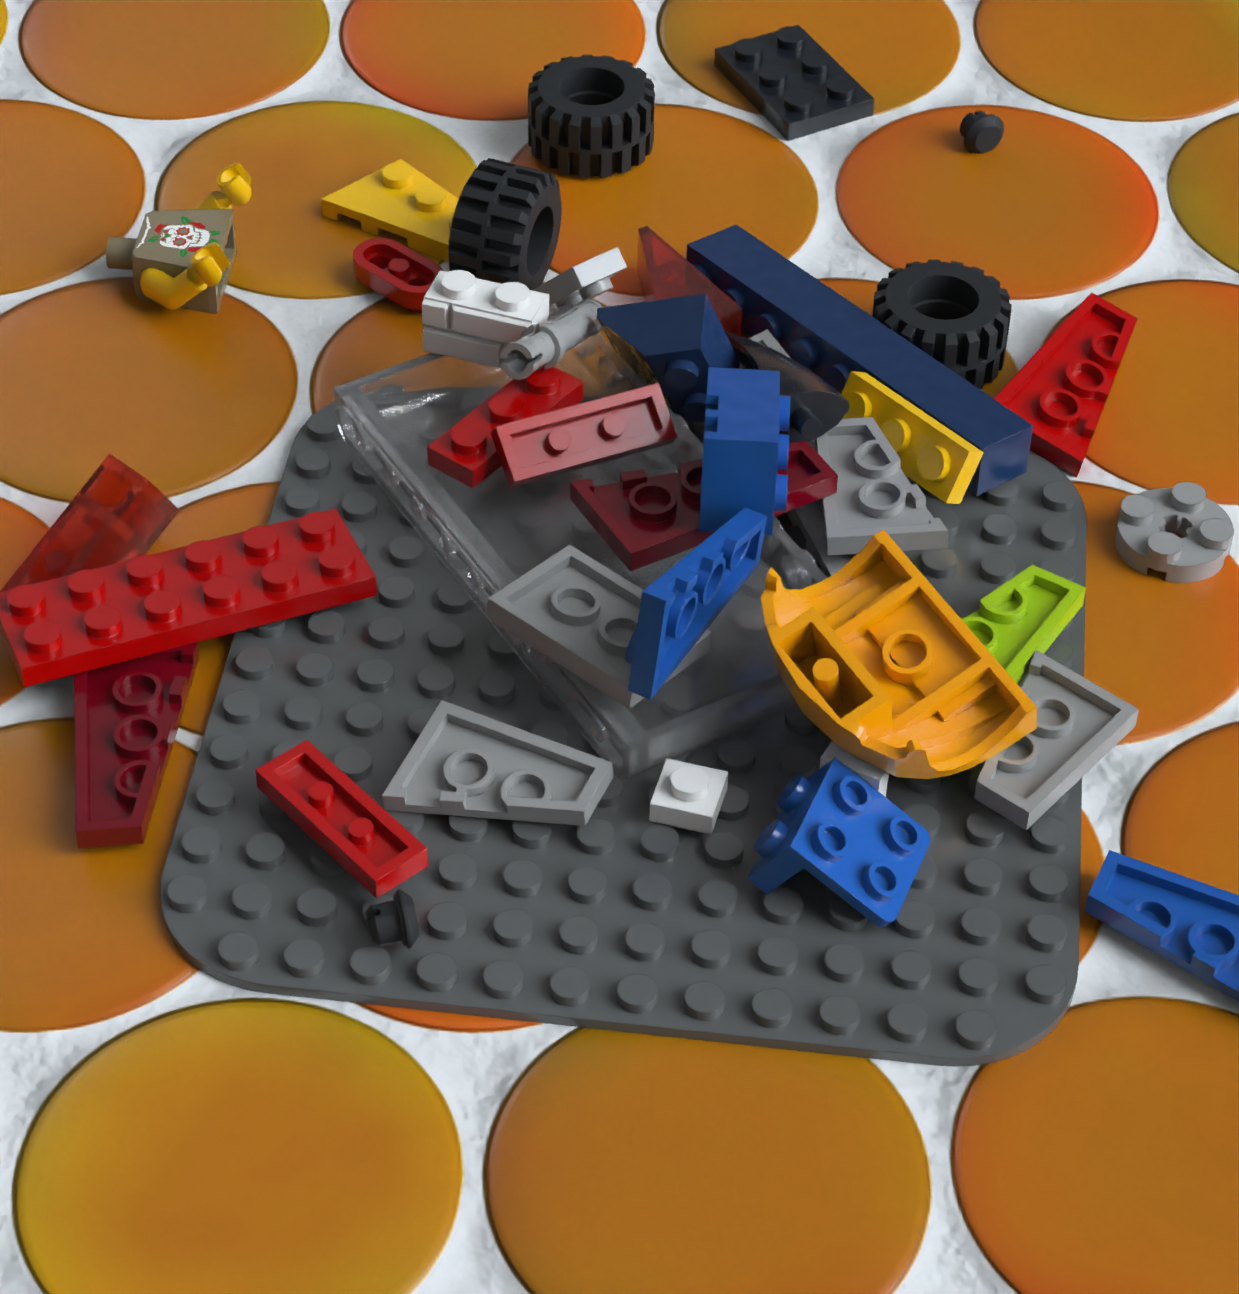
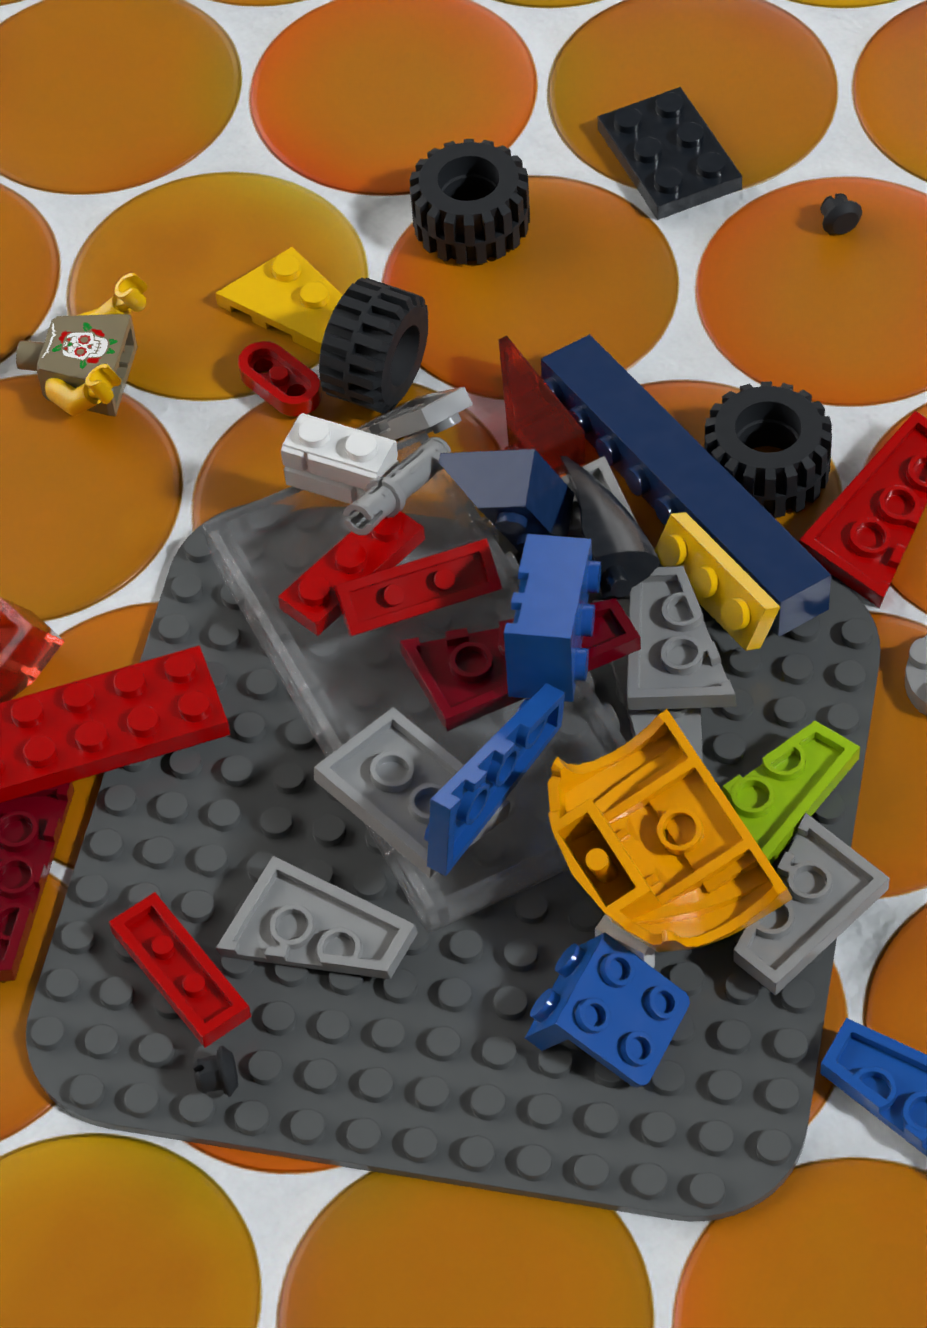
camera: 10 degrees right, 10 degrees up
white plate [649,758,728,835] -> none

